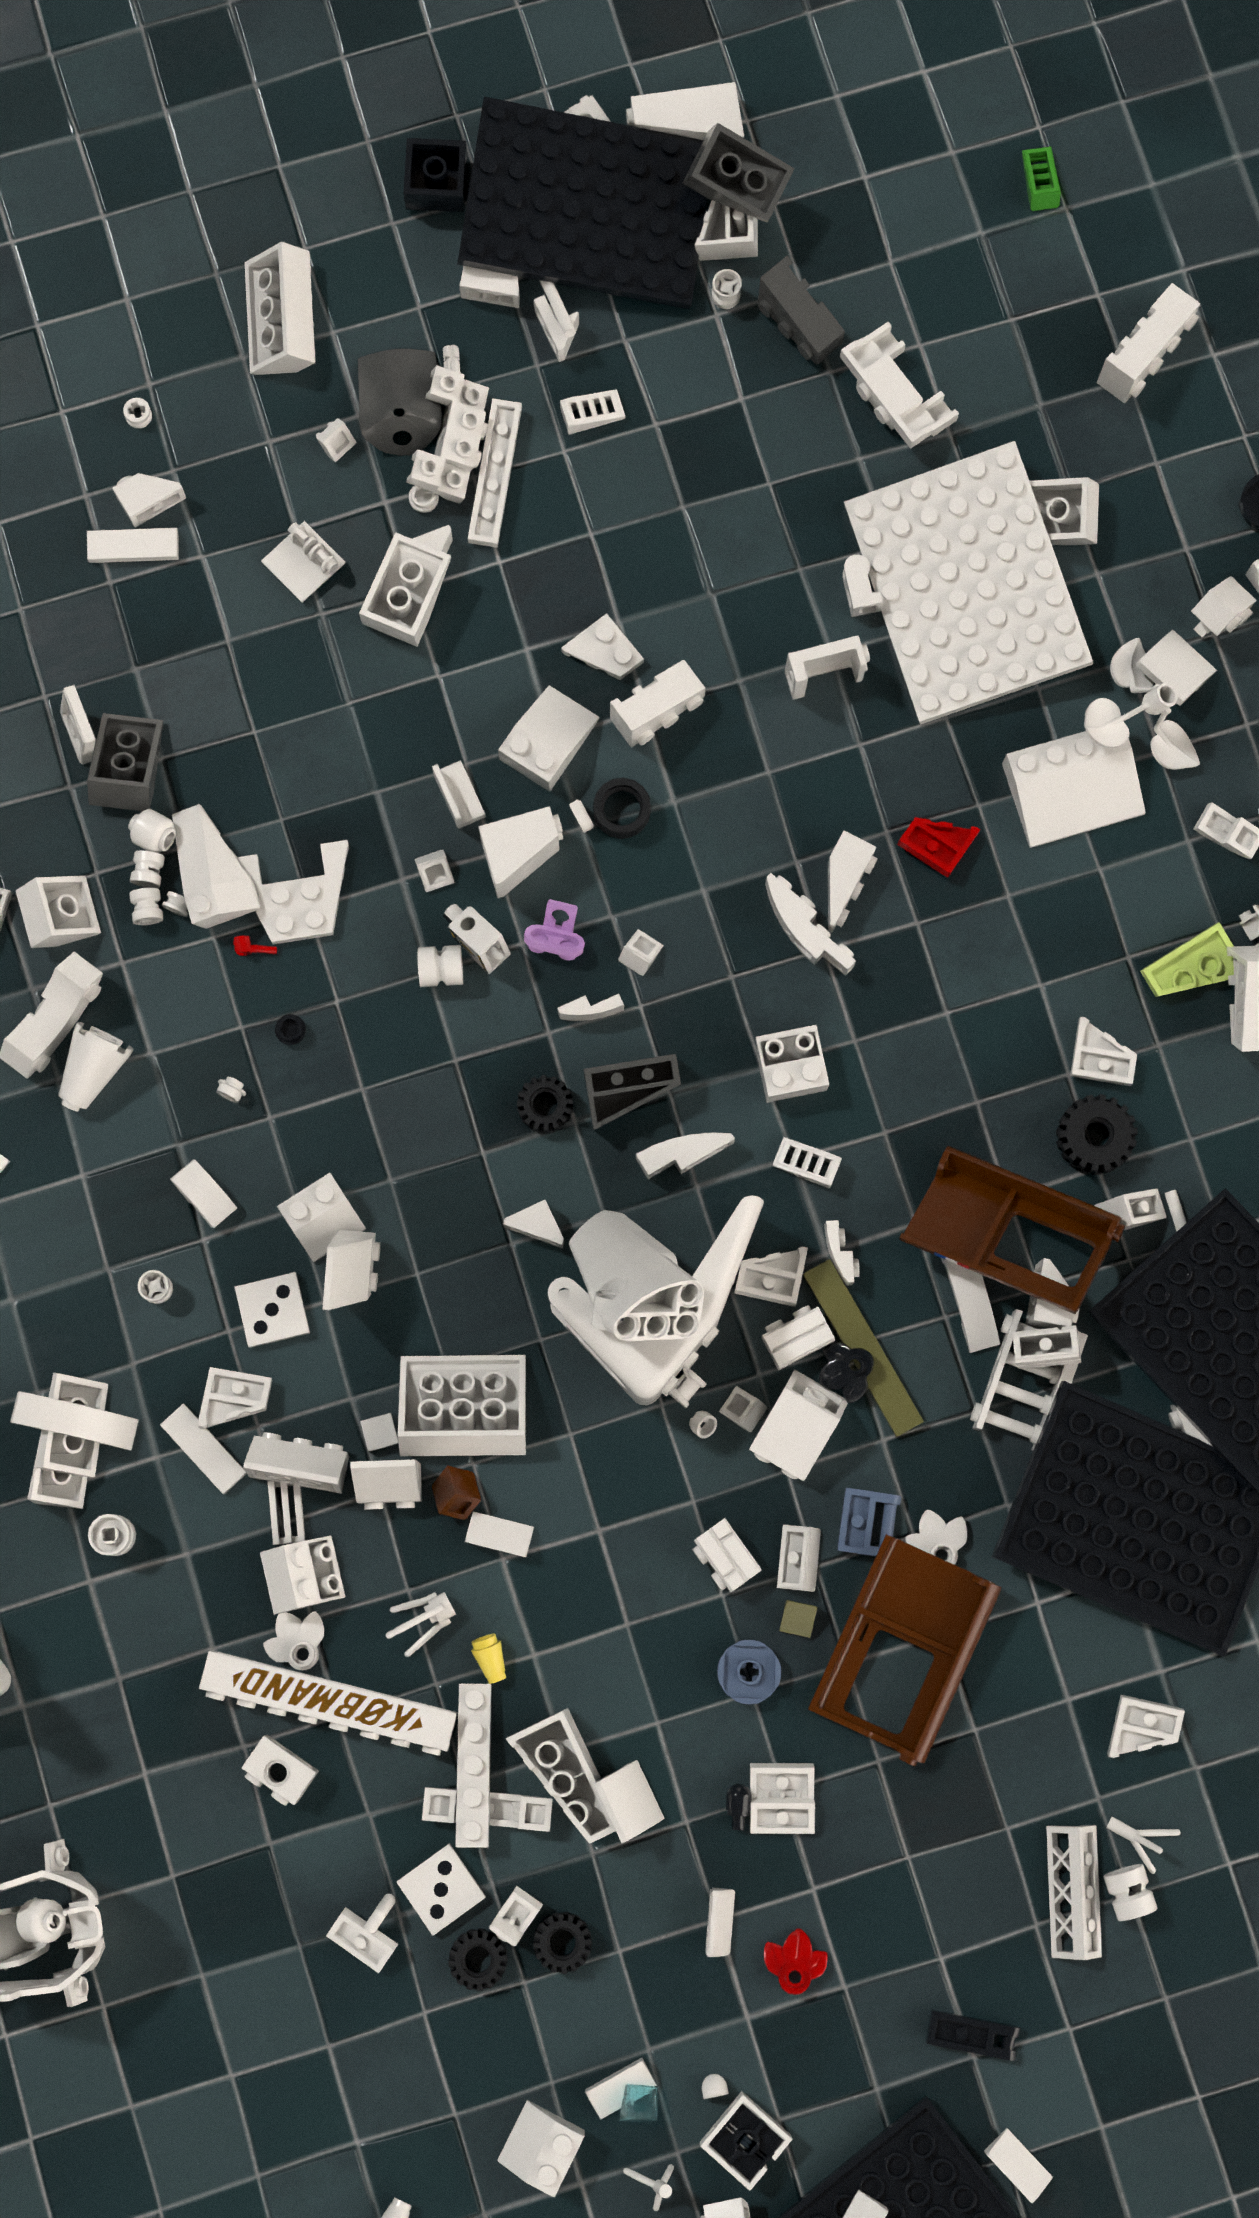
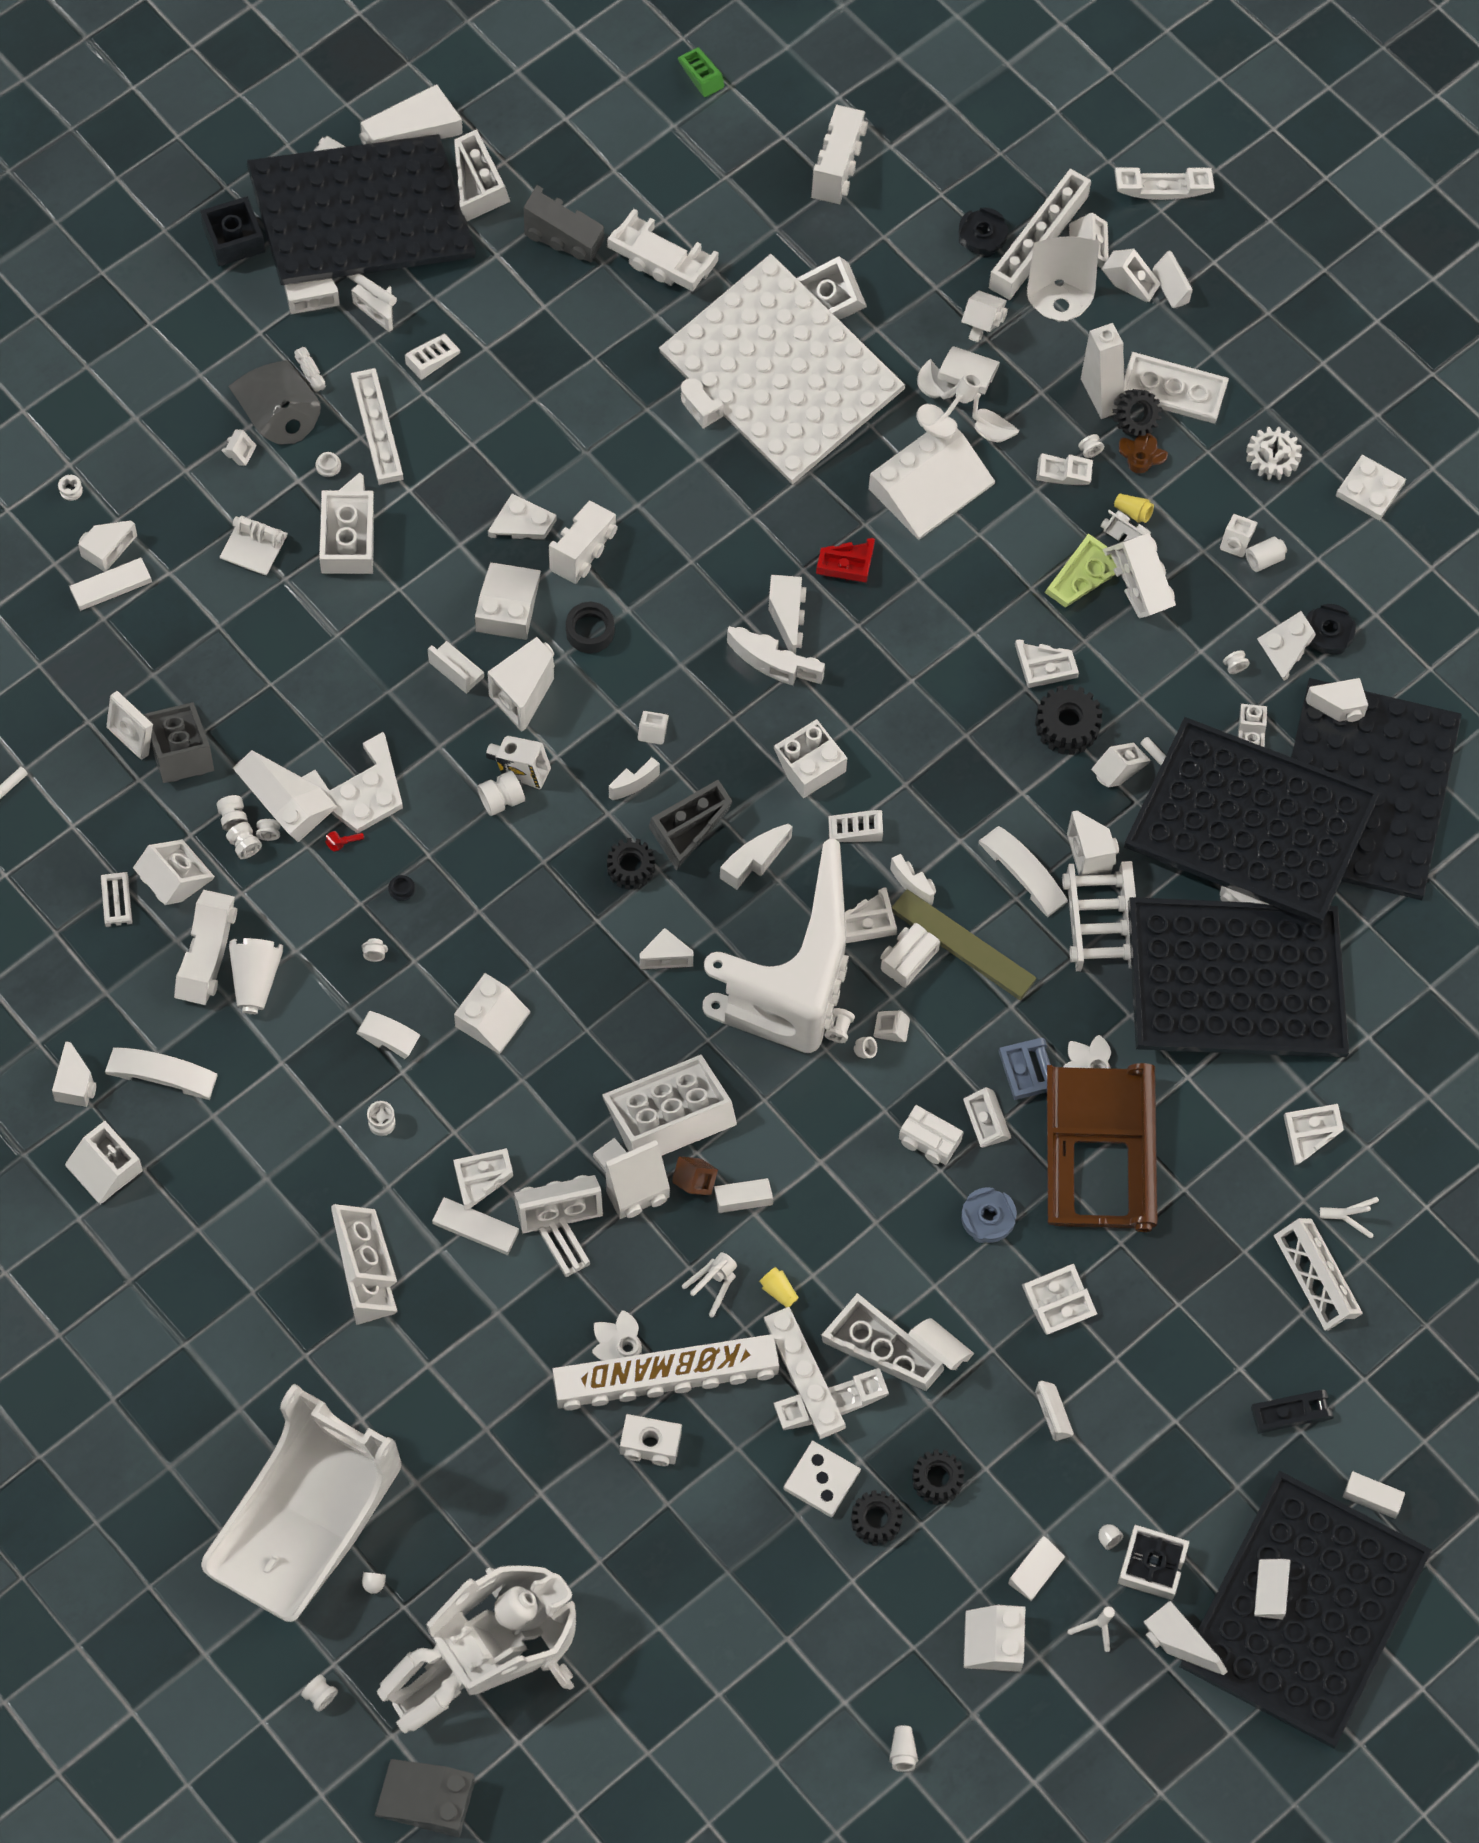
camera: 25 degrees left, 15 degrees down
white slope [10,1391,138,1450] -> none
white wheel [88,1514,136,1556] -> none
white head [128,809,176,853] -> none
white tile [235,1272,310,1348] -> none
white slope [244,242,315,375] -> none
white slope [260,1536,345,1615] -> none
white slope [323,1230,380,1310] -> none
white plate [326,1894,398,1973] -> none
white bracket [406,365,489,504] -> none
white slope [415,850,455,892] -> none
white bracket [489,1886,543,1946] -> none
lavender bracket [524,899,585,960] -> none
white tile [569,800,594,833] -> none
white panel [569,1210,704,1341] -> none
clear light blue slope [620,2084,658,2123] -> none
dark grey slope [683,123,795,223] -> none
white wheel [712,269,742,309] -> none
black cylinder [726,1784,752,1830] -> none
white slope [749,1369,848,1481] -> none
red plate [764,1929,828,1995] -> none
olive slope [779,1600,817,1638] -> none
white panel [785,635,870,700] -> none
black plate [819,1342,874,1403] -> none
reddish brown piece [899,1146,1125,1314] -> none
white brick [1012,1325,1081,1369] -> none
white wheel [1103,1864,1158,1921] -> none

